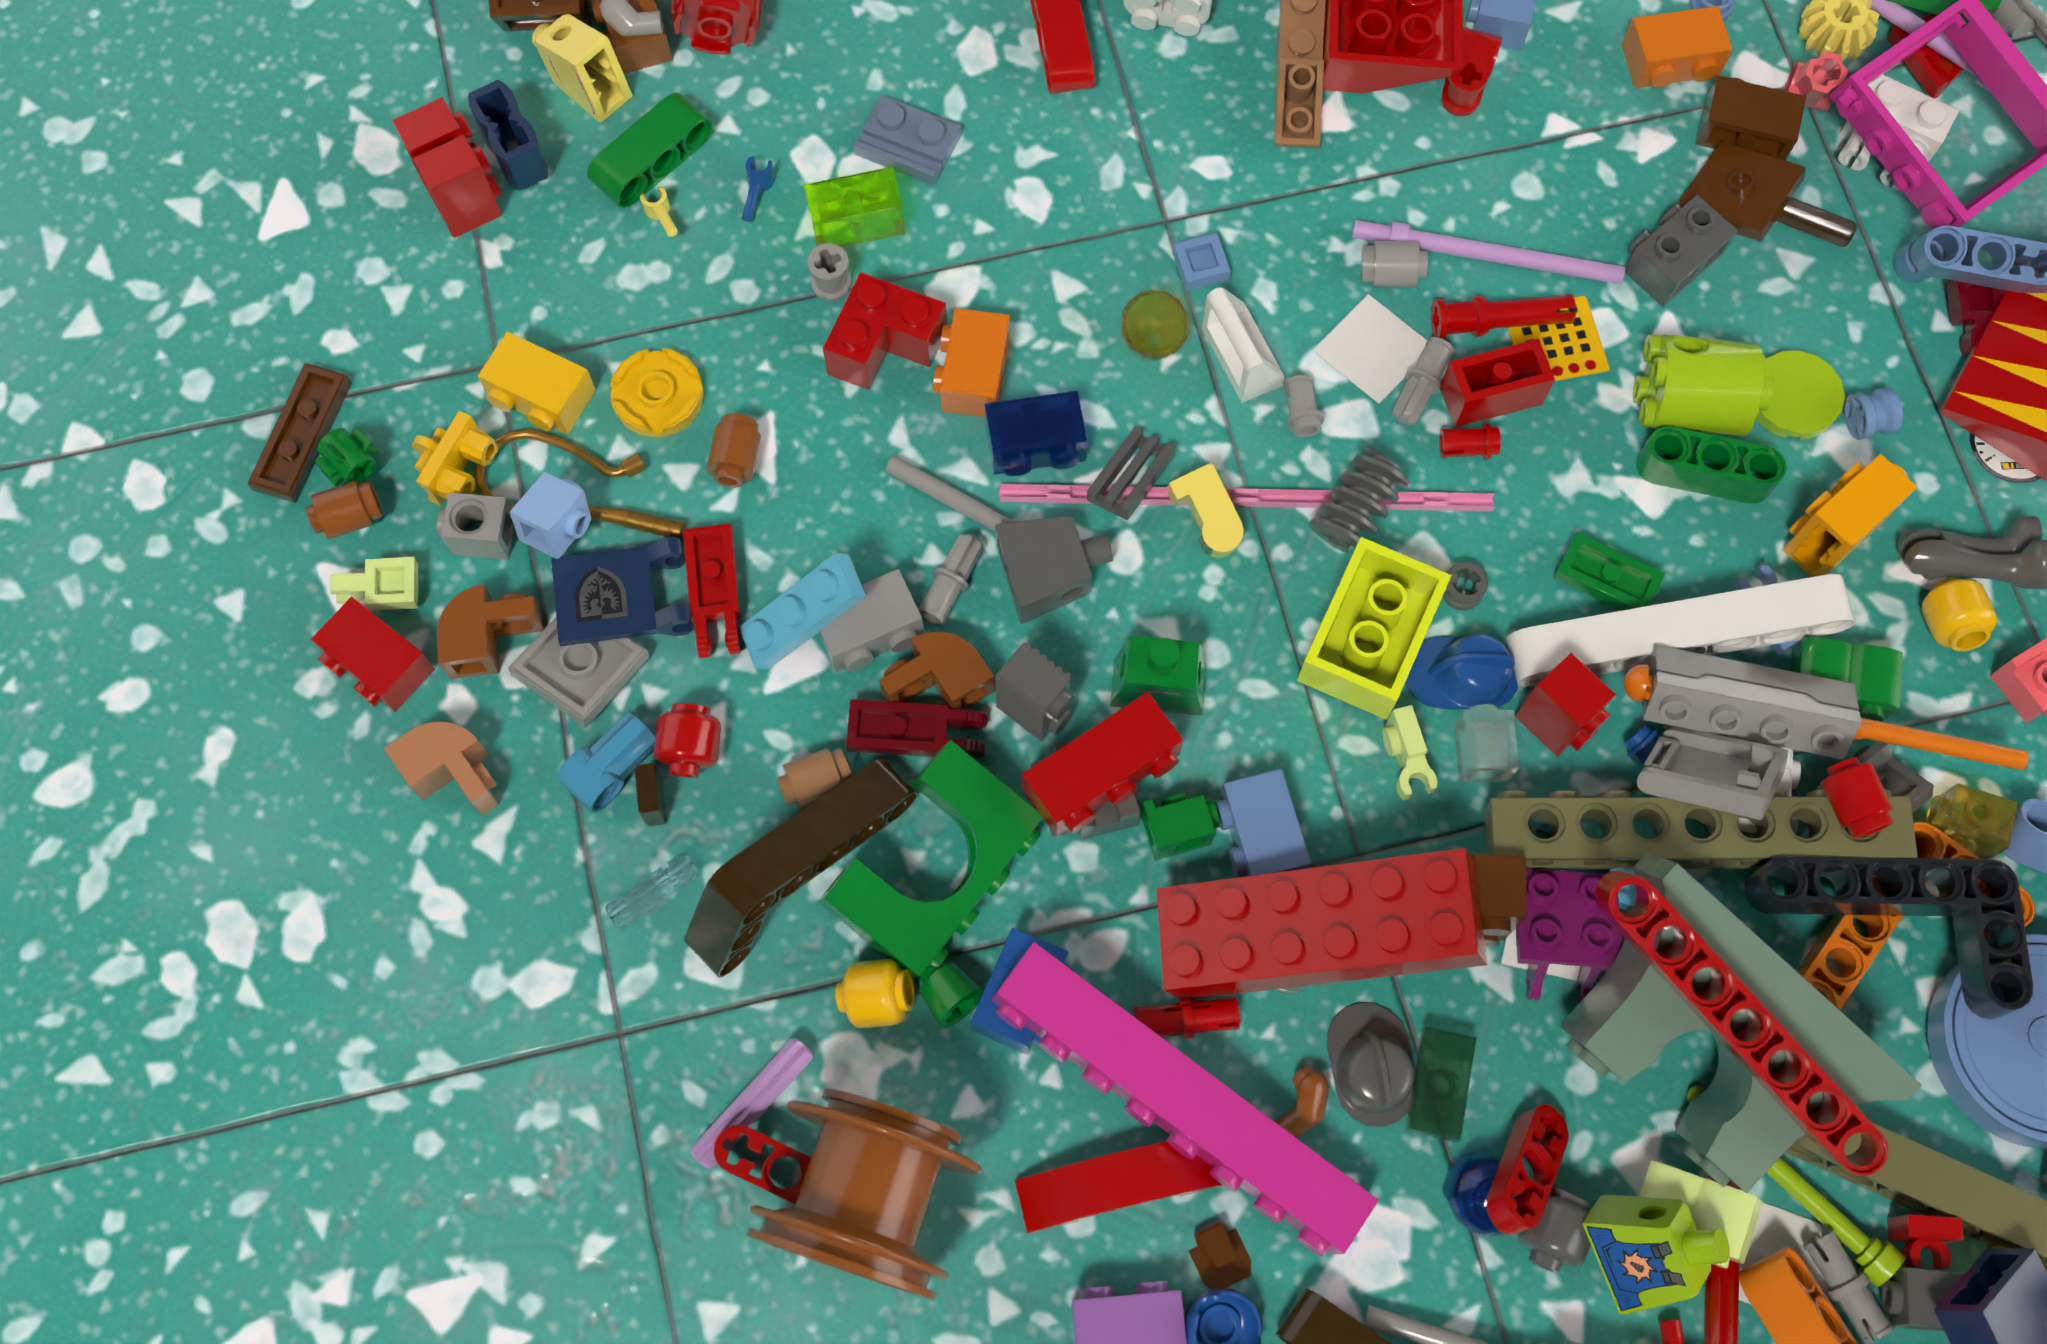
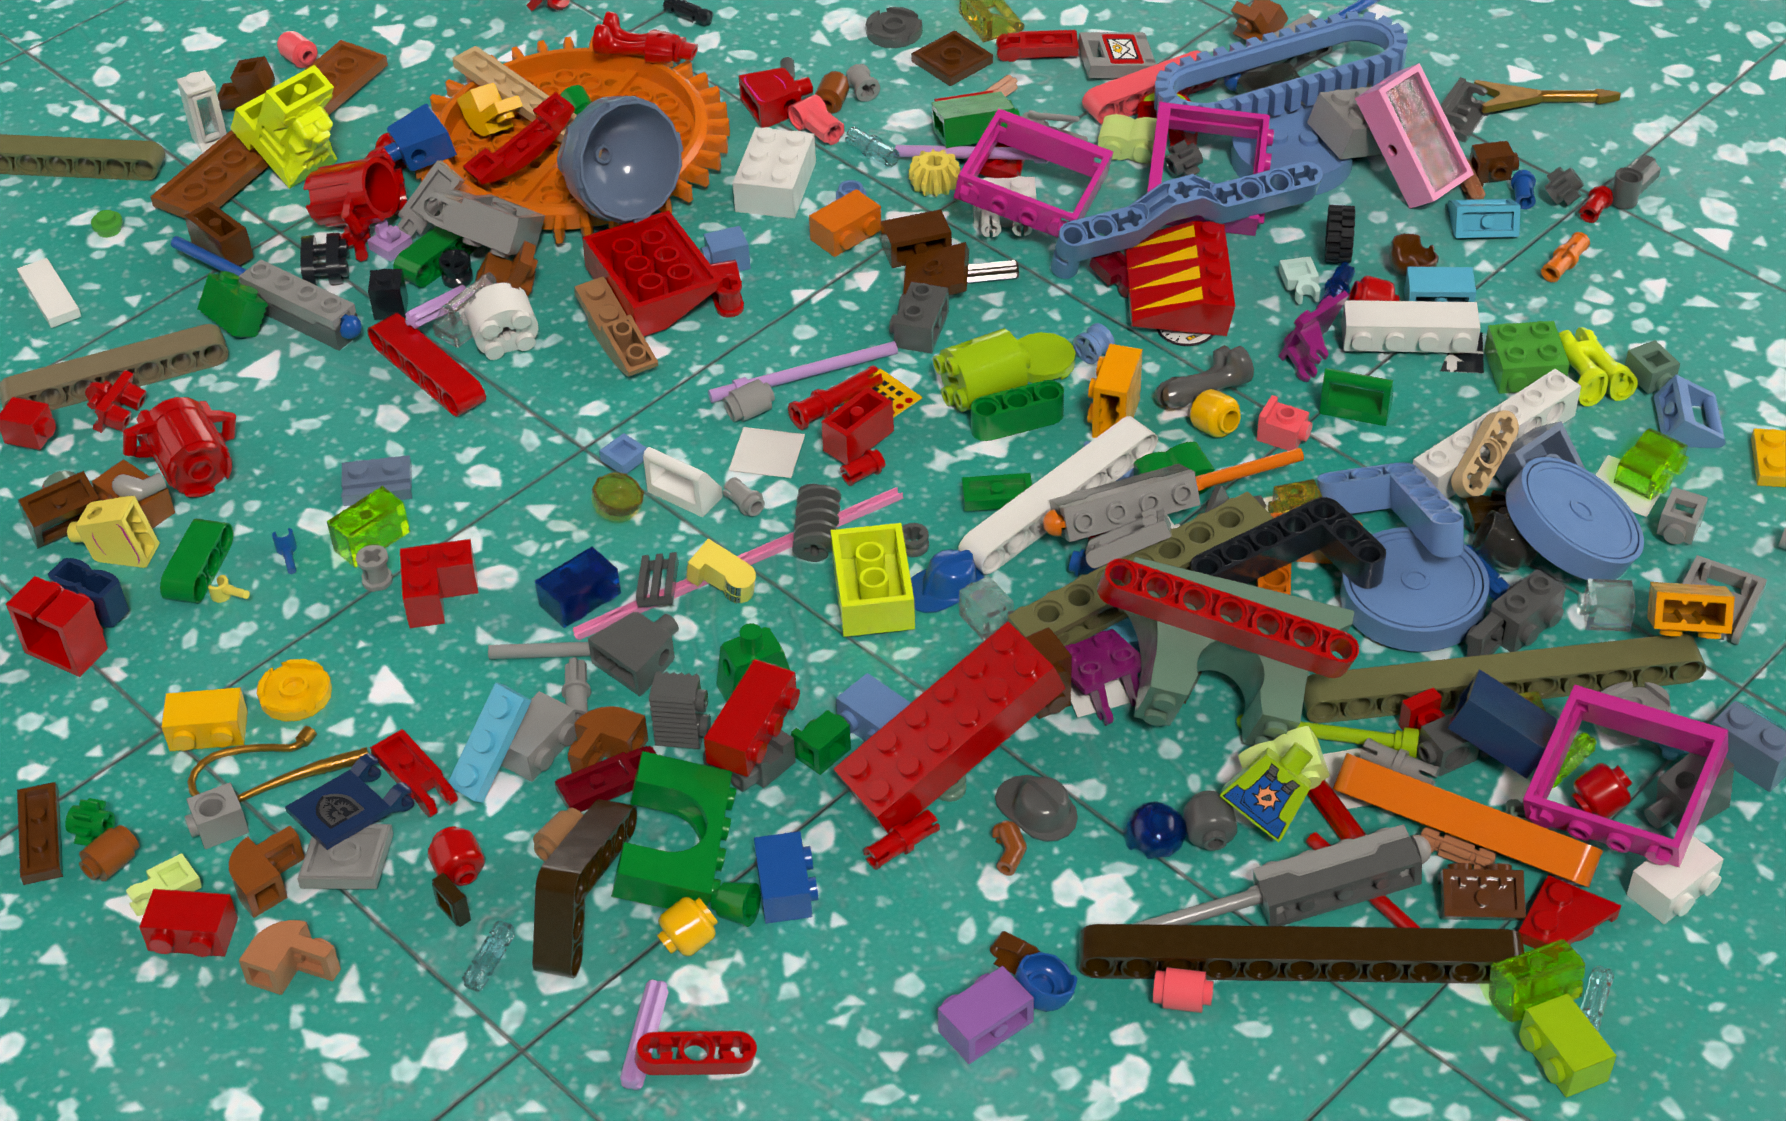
camera: 30 degrees left, 25 degrees down
yellow hips [411,411,498,506] -> none
light blue brick [510,472,592,559] -> none
dark azure piece [557,712,655,813] -> none
dark orange brick [706,413,761,488] -> none
dark orange wheel [746,1089,983,1301] -> none
orange brick [933,308,1010,419] -> none
dark pink brick [991,942,1379,1257] -> none
red slope [1015,1141,1223,1234] -> none
yellowish green plate [1382,705,1437,801] -> none
light grey axle [1392,337,1455,426] -> none
clear green plate [1406,1026,1477,1142] -> none
red beam [1486,1104,1569,1235] -> none
red brick [1515,653,1616,757] -> none
coral piece [1784,51,1849,112] -> none
red brick [1821,757,1894,839] -> none

